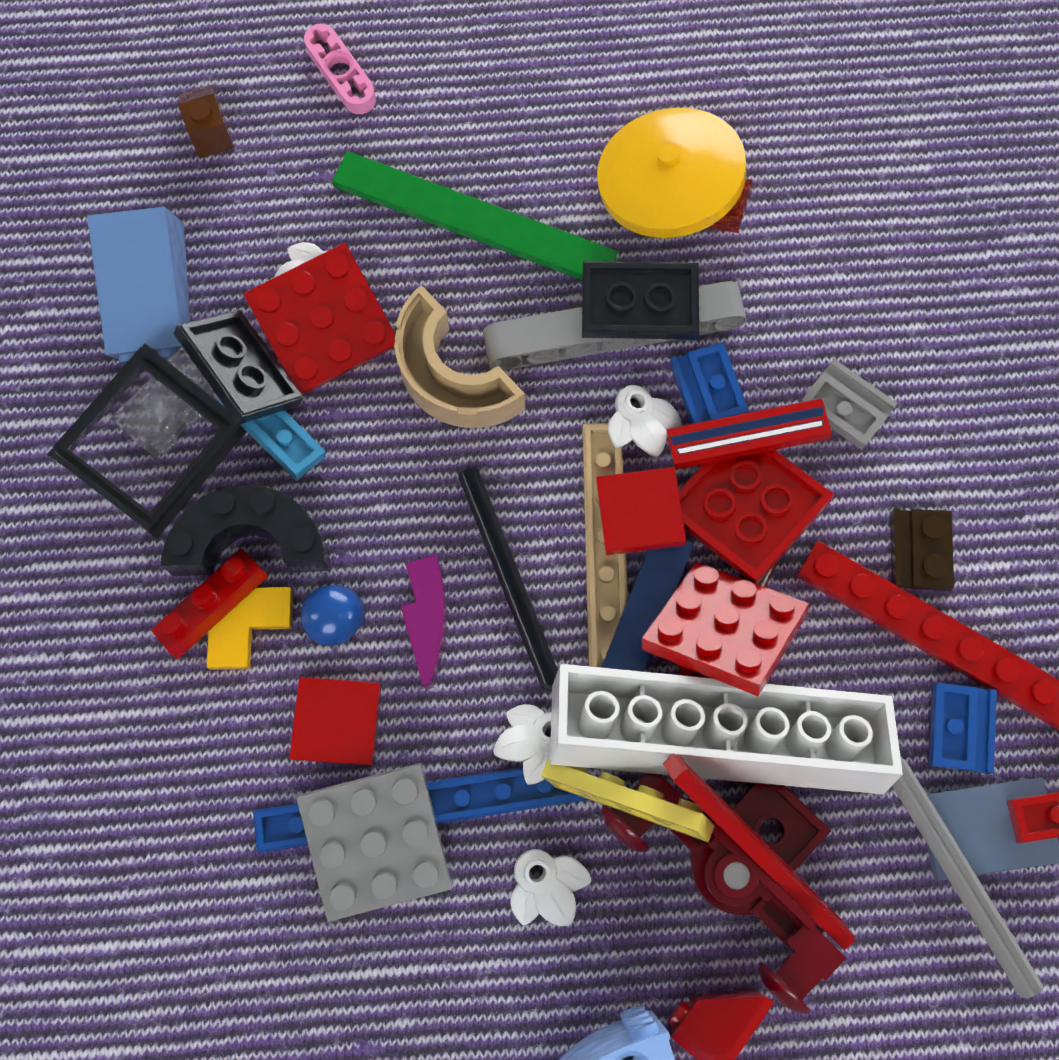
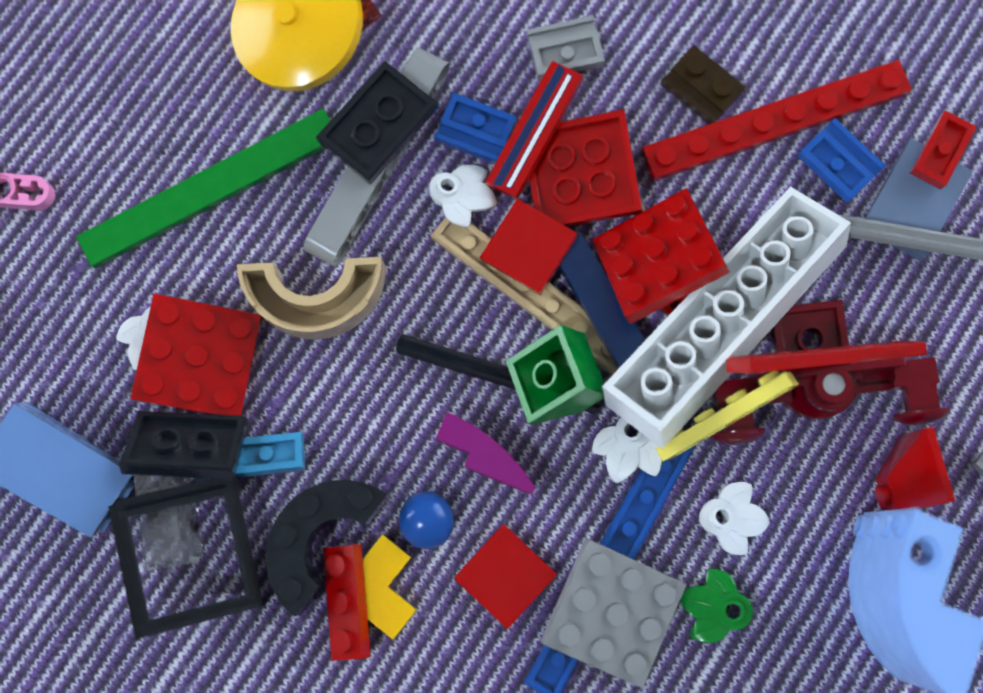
camera: 50 degrees left, 5 degrees up
none -> green slope [506,325,605,425]
none -> green plate [680,568,753,643]

